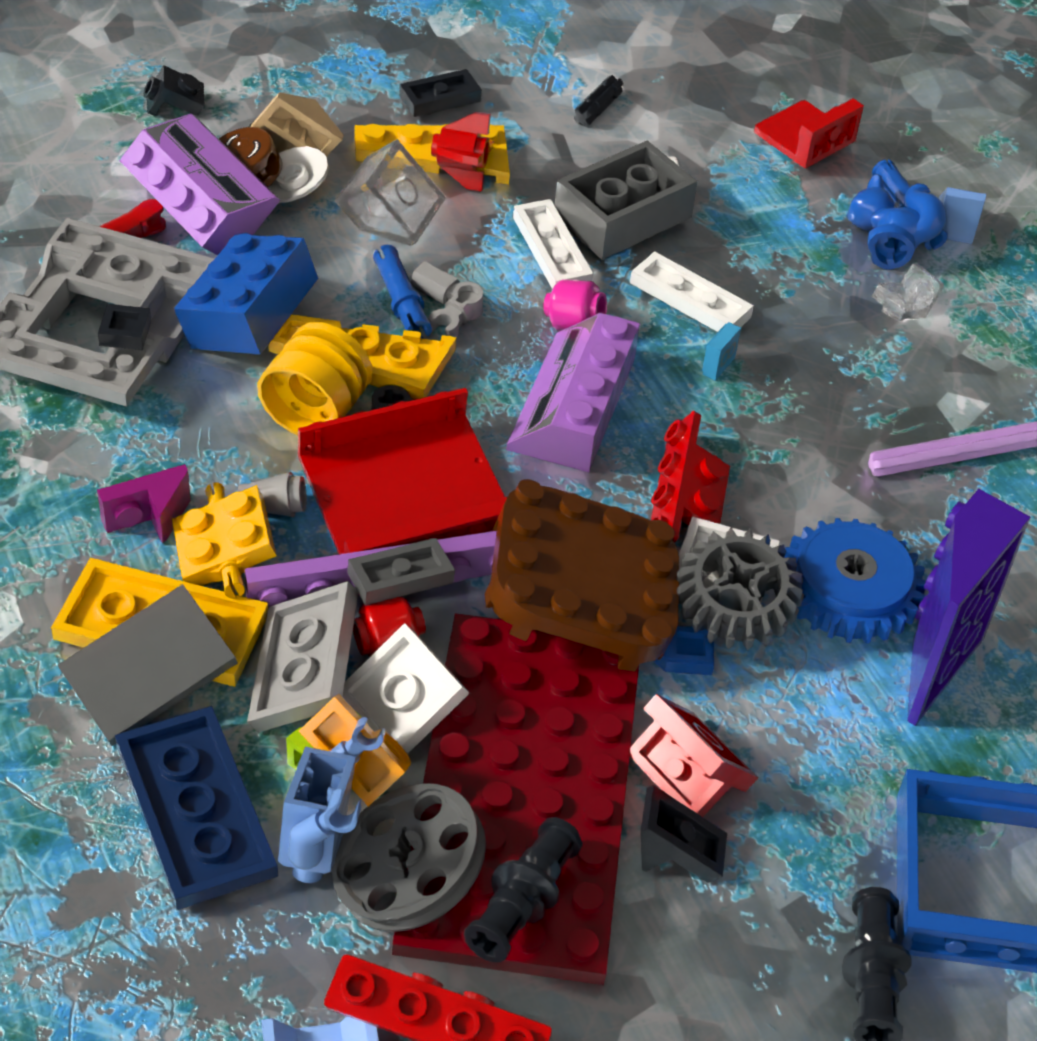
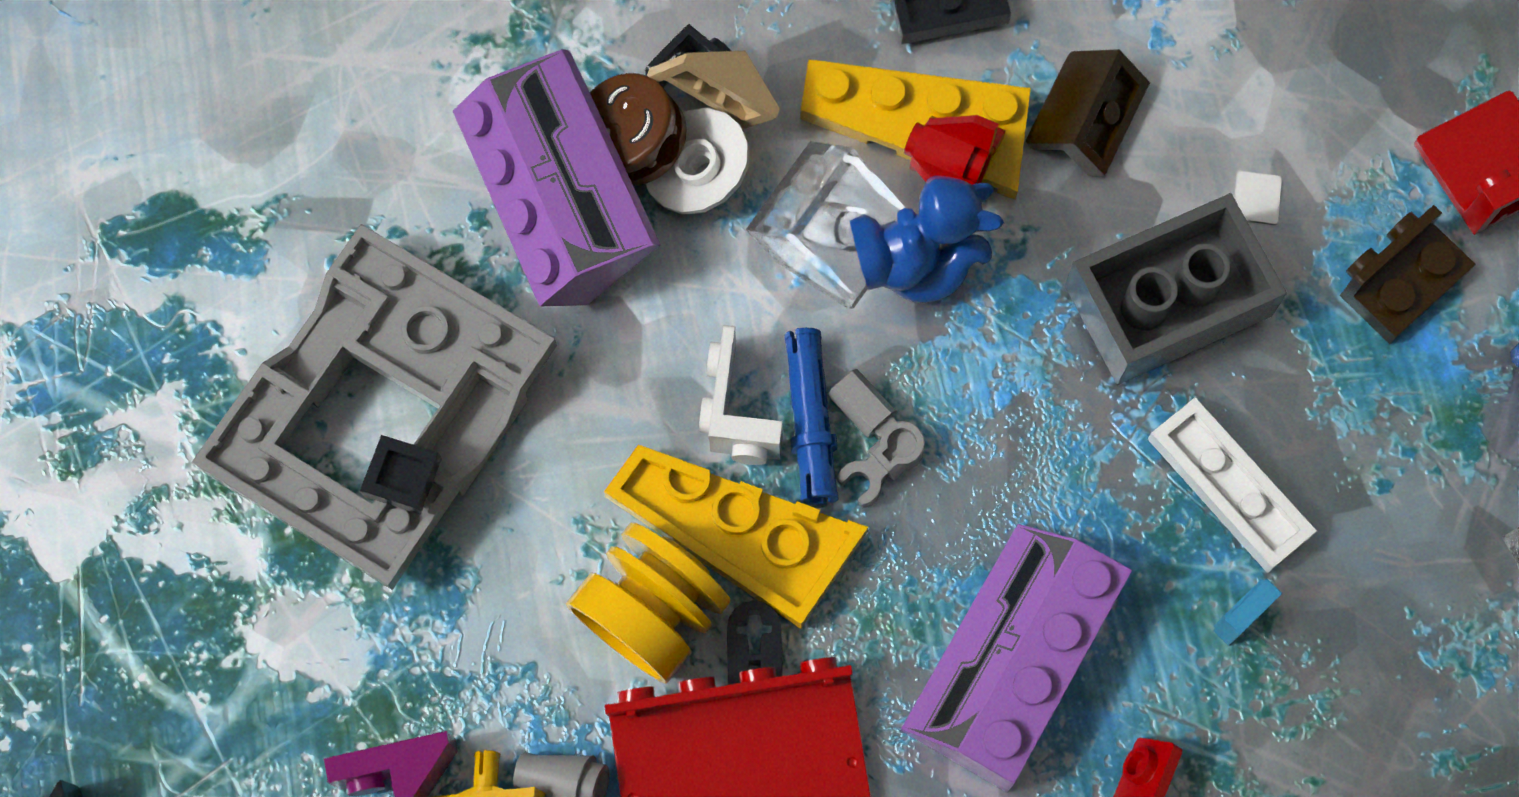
camera: 20 degrees right, 25 degrees up
red bar [99,199,166,238] -> none
blue brick [174,233,319,355] -> none
white plate [513,199,593,289] -> none
dark pink head [543,279,607,332] -> none
black axle [574,75,624,126] -> none
none -> white bracket [699,325,783,465]
none -> blue animal [850,176,1004,303]
none -> dark brown panel [1026,49,1150,176]
none -> dark brown bracket [1340,205,1476,344]

